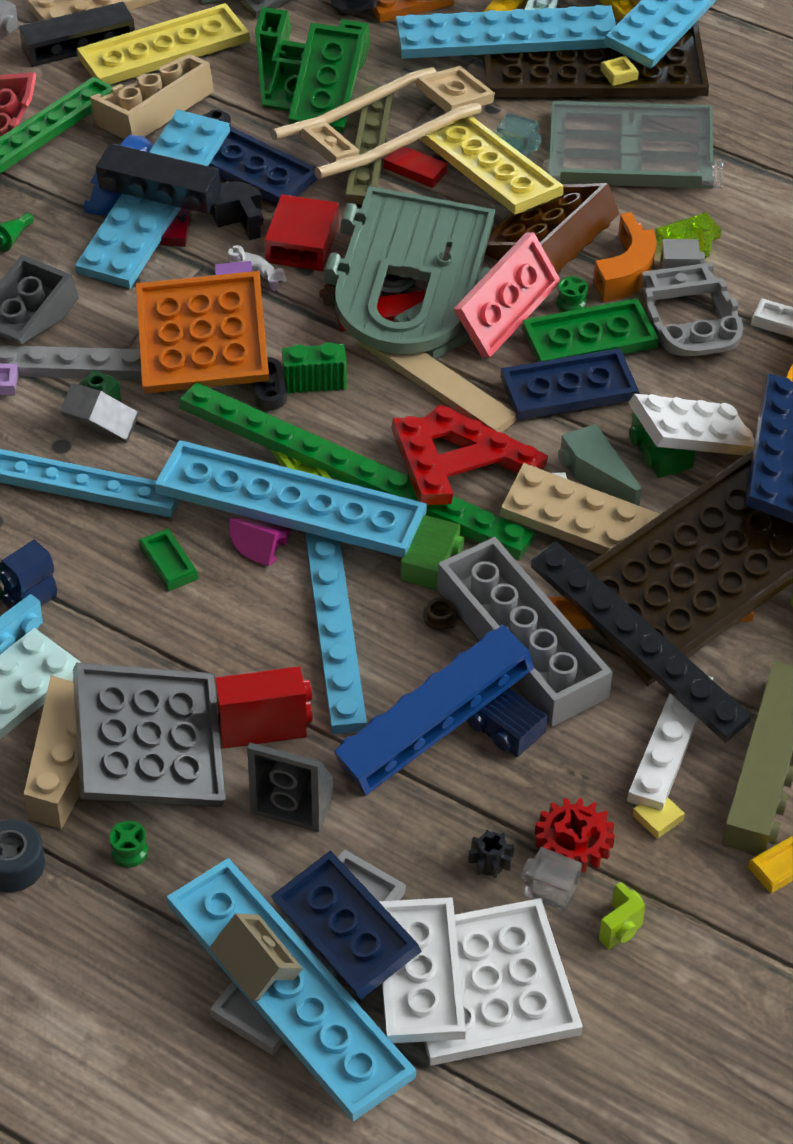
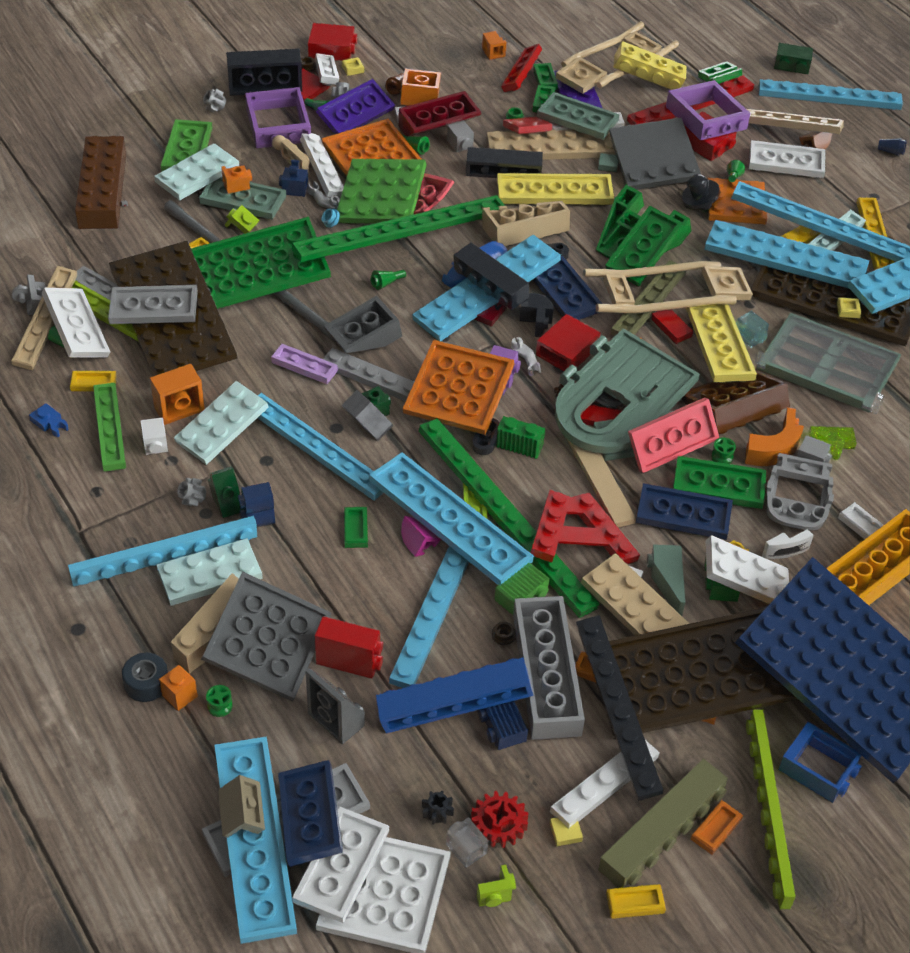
camera: 25 degrees right, 0 degrees up
none -> orange brick [159,665,198,711]
none -> white slope [762,529,813,559]

